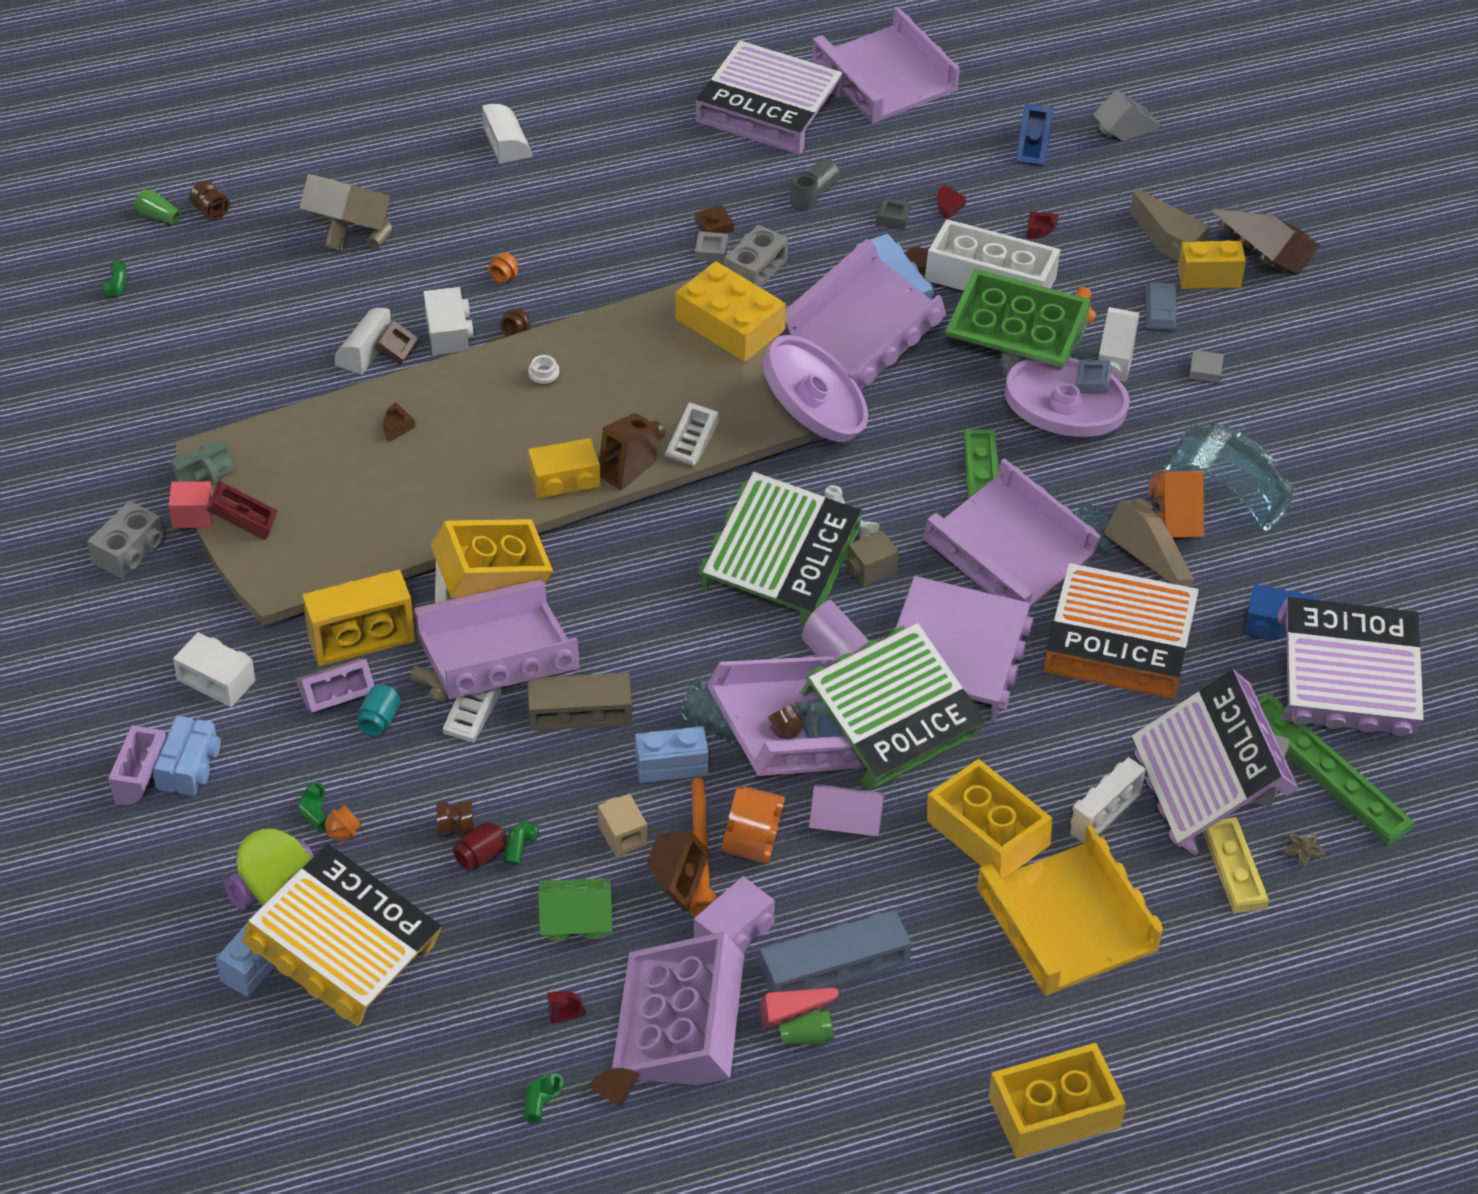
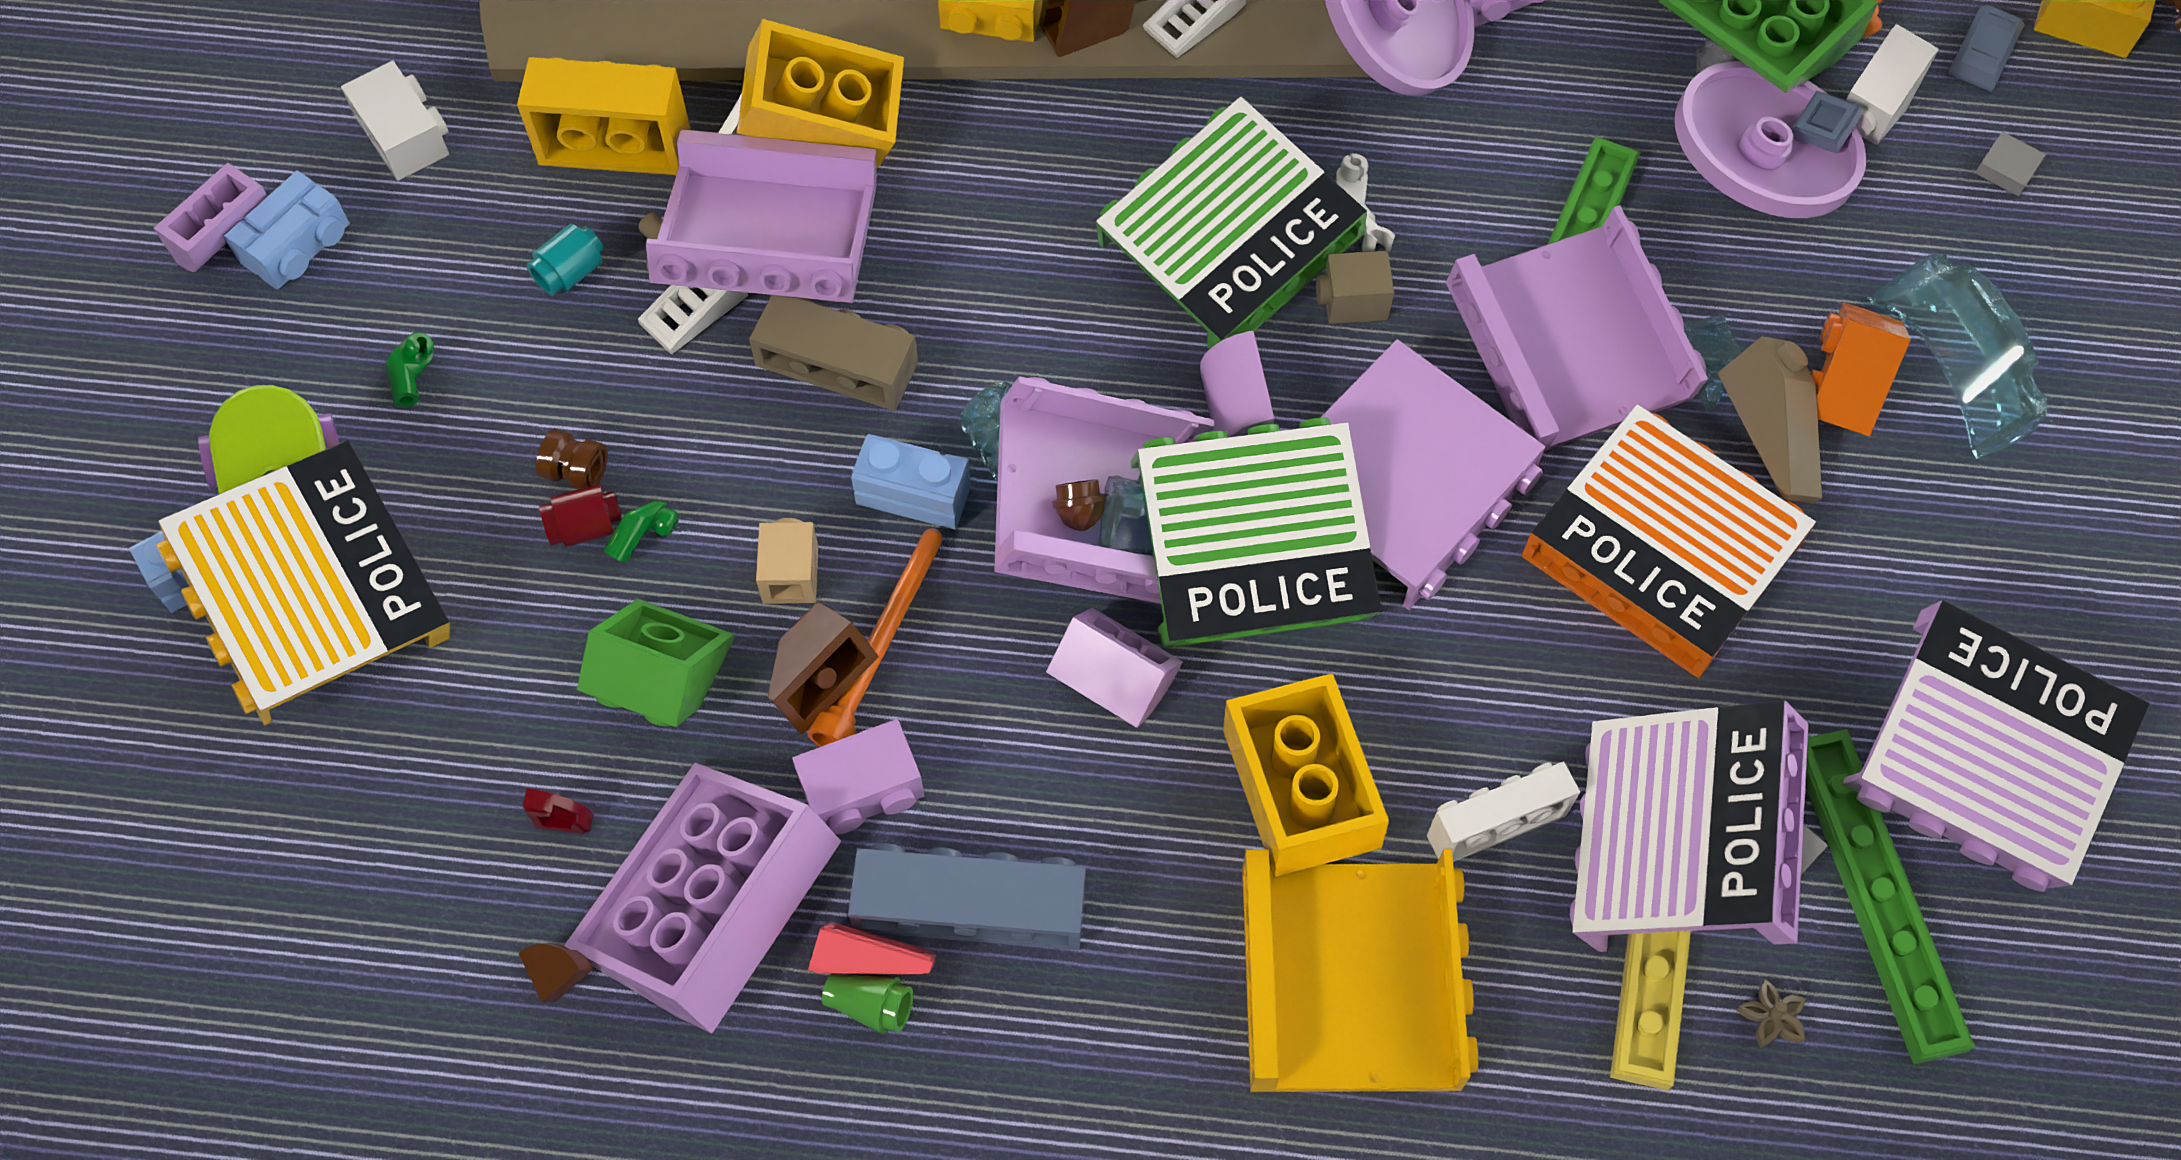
camera: 25 degrees right, 15 degrees up
lavender brick [296,658,374,712] -> none
orange plate [325,805,362,842] -> none
green arm [523,1072,564,1124] -> none
orange brick [720,785,785,864] -> none
blue slope [1243,584,1319,641] -> none

